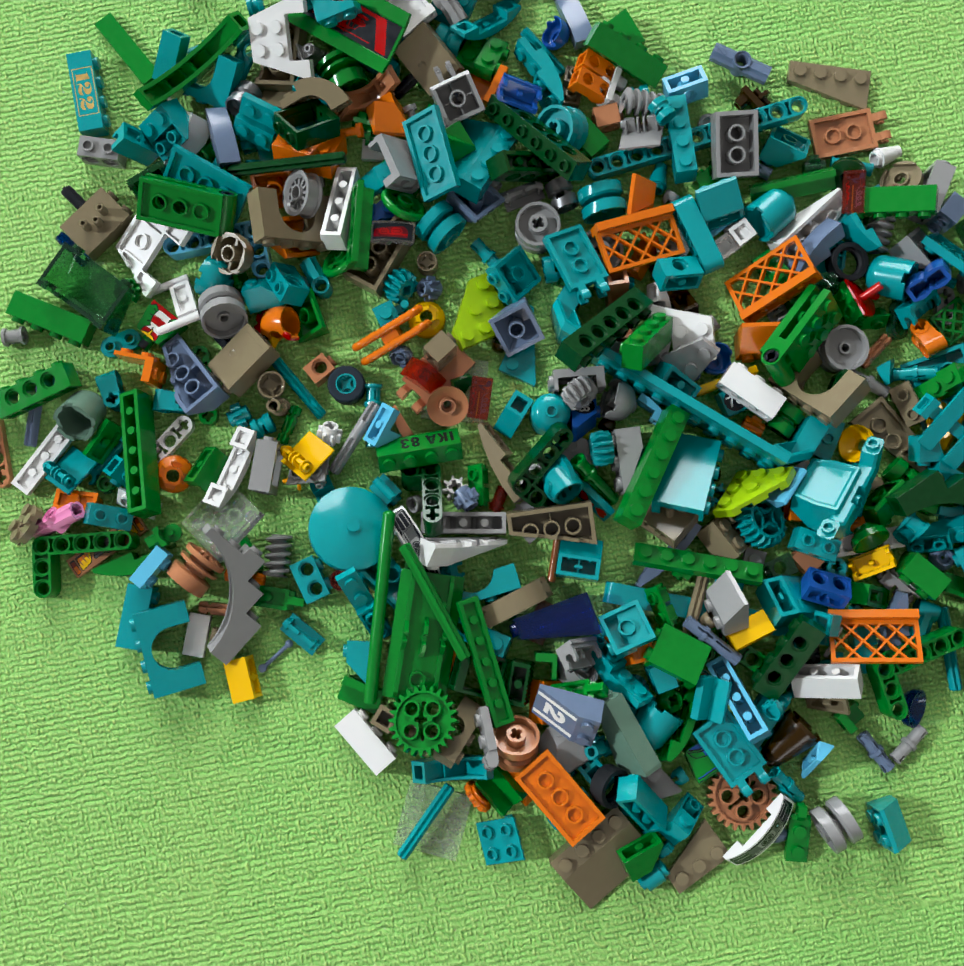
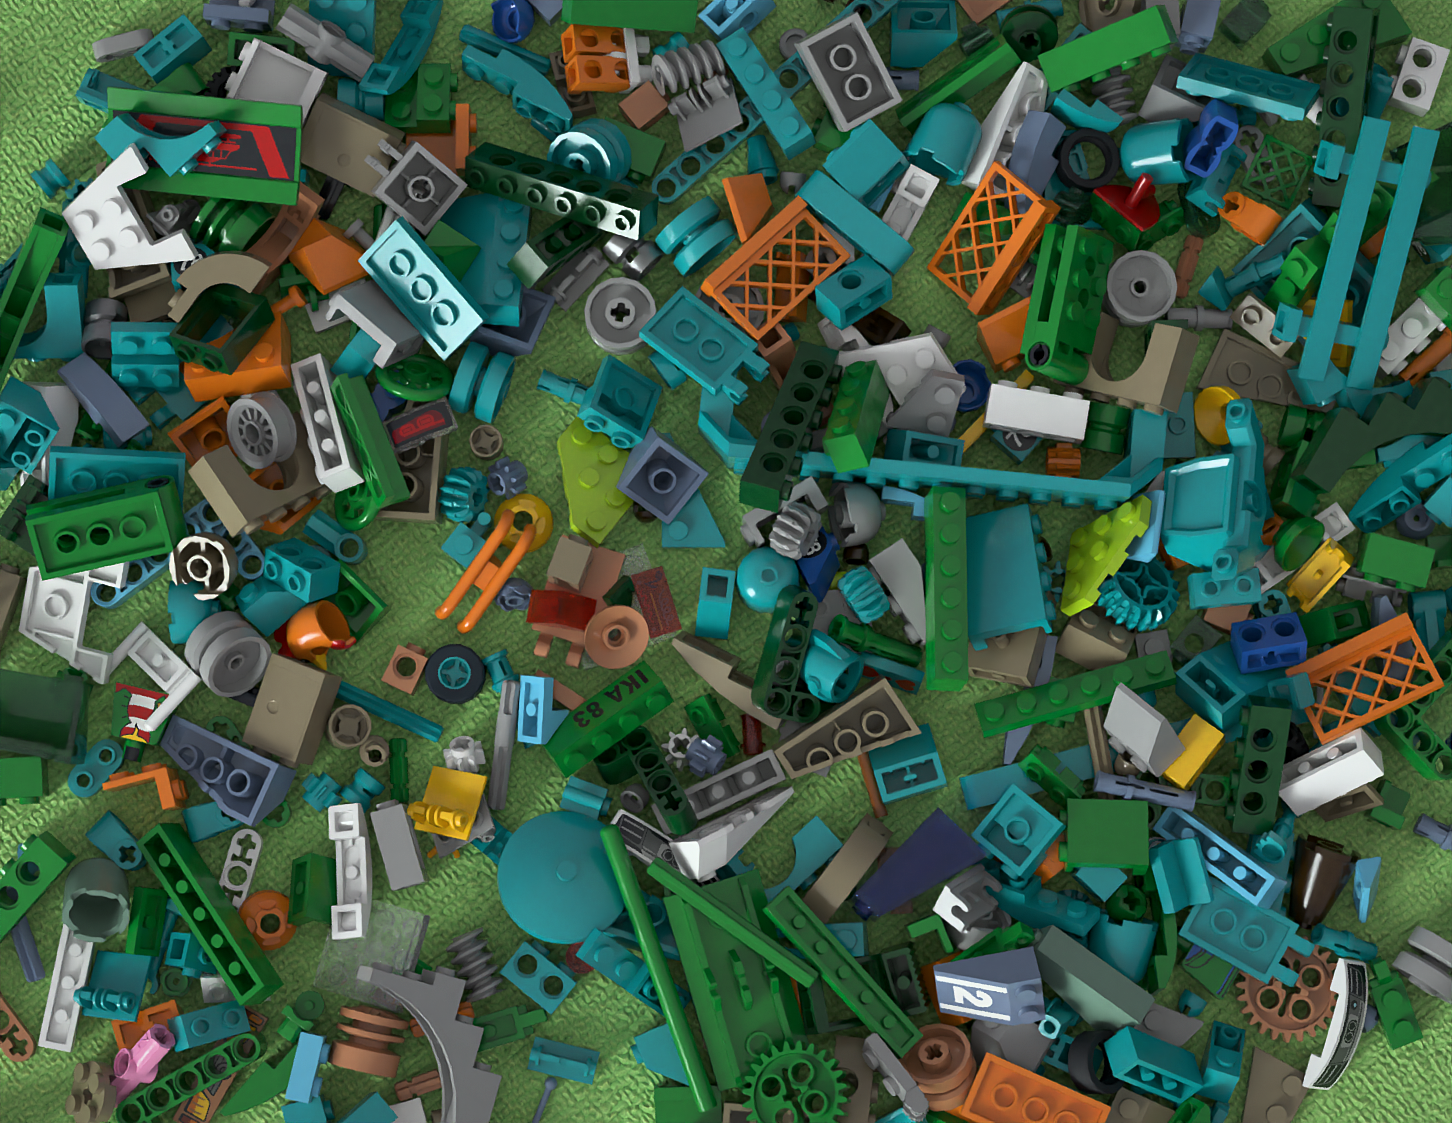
camera: 30 degrees left, 0 degrees up
dark green axle [227,151,347,177] -> none
blue hinge [496,72,542,115] -> none
teal wheel [648,95,677,126] -> none
clear red tile [841,169,866,214] -> none
teal piece [893,512,931,545] -> none

